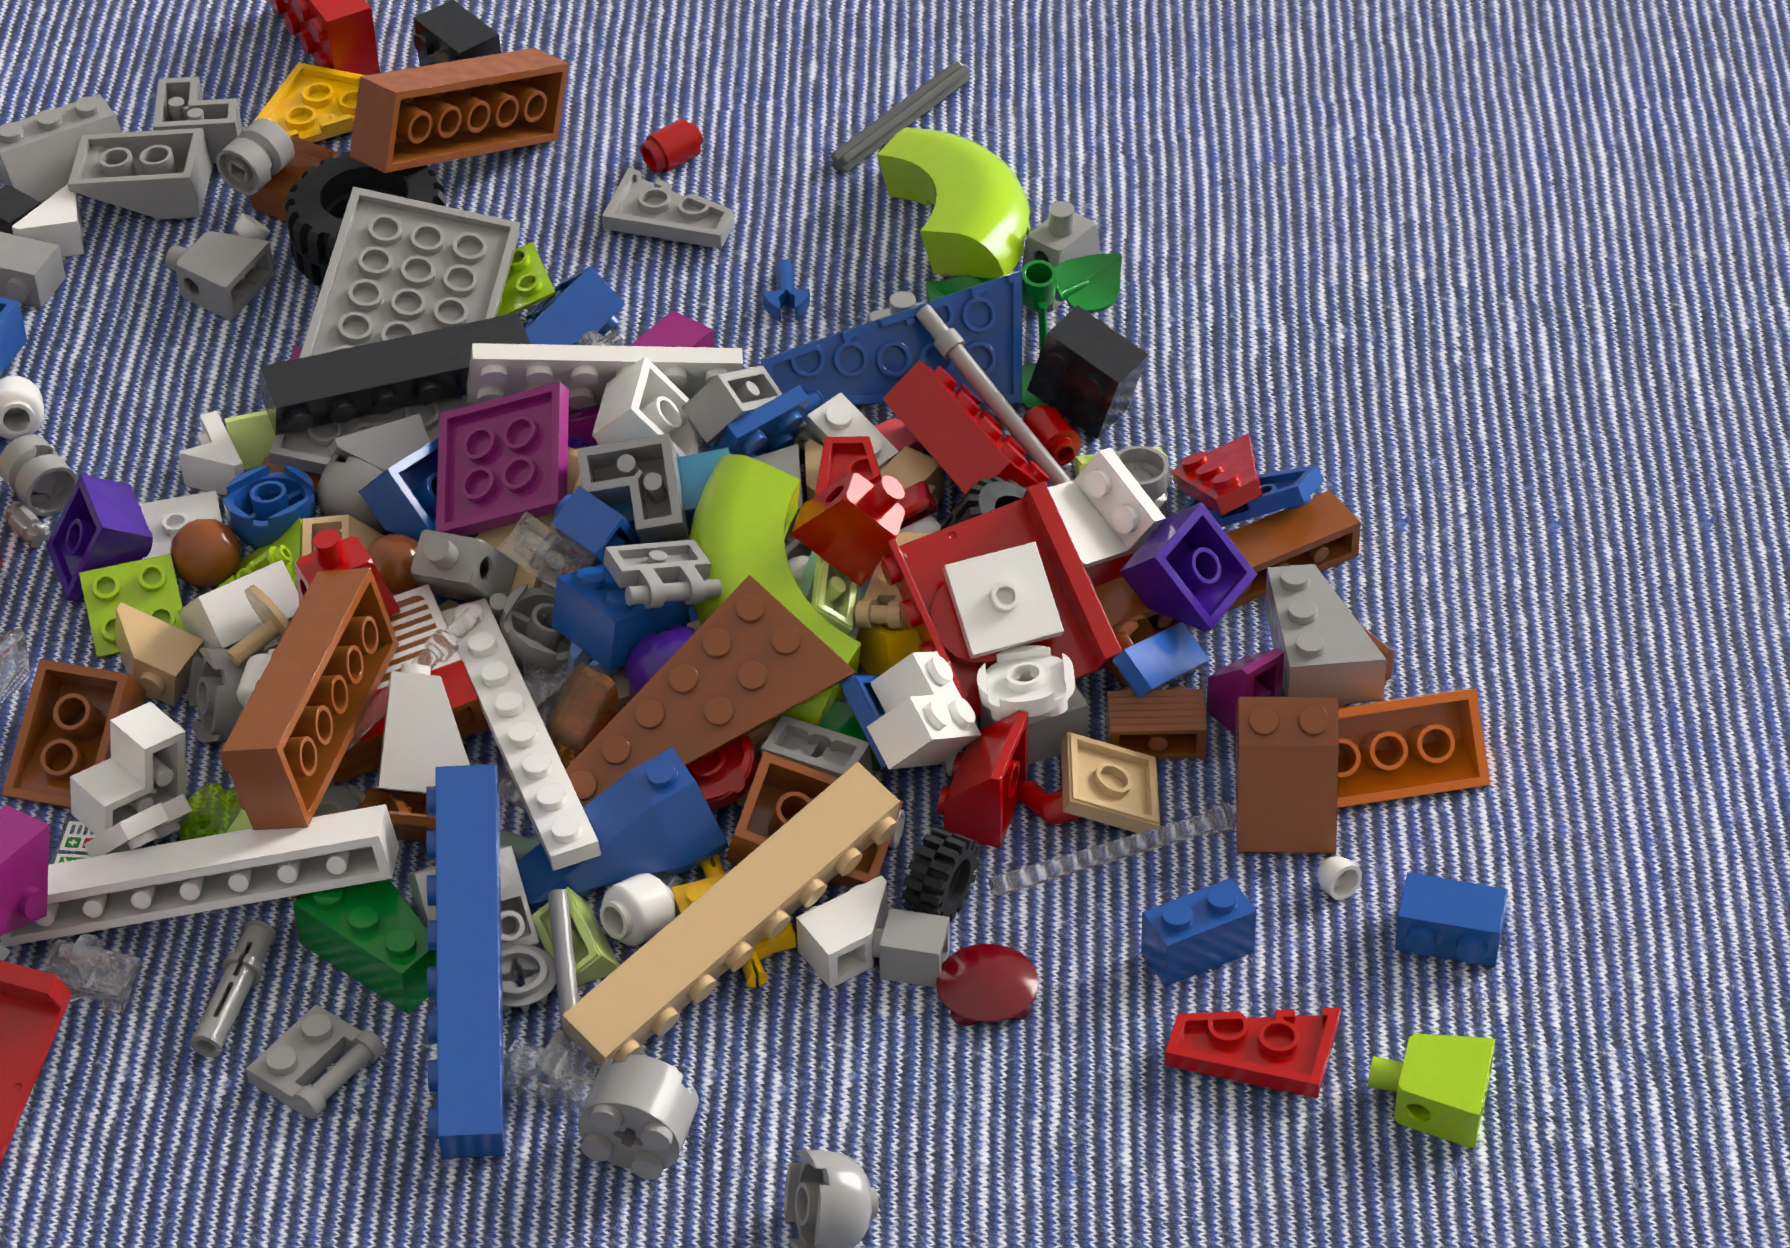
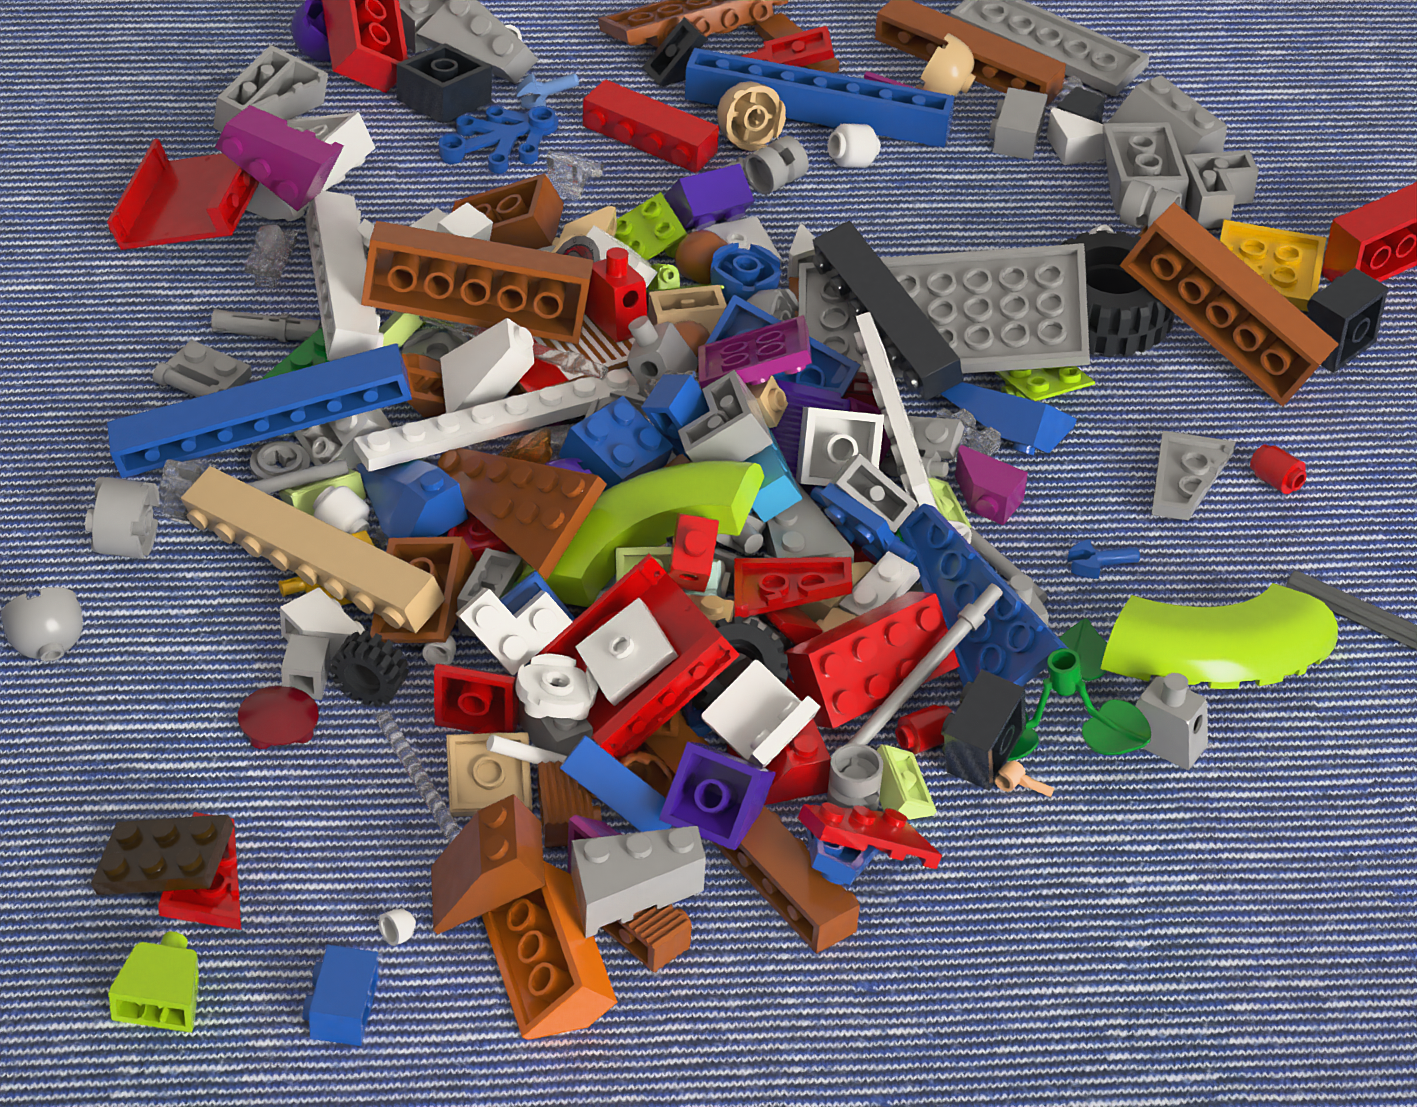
camera: 80 degrees right, 0 degrees up
light grey torso [165,231,275,321] -> none
light grey slope [327,413,430,472] -> none
light grey plate [603,539,722,609] -> none
blue brick [1141,878,1257,987] -> none
none -> dark brown plate [90,814,234,895]
none -> white bar [486,735,568,765]

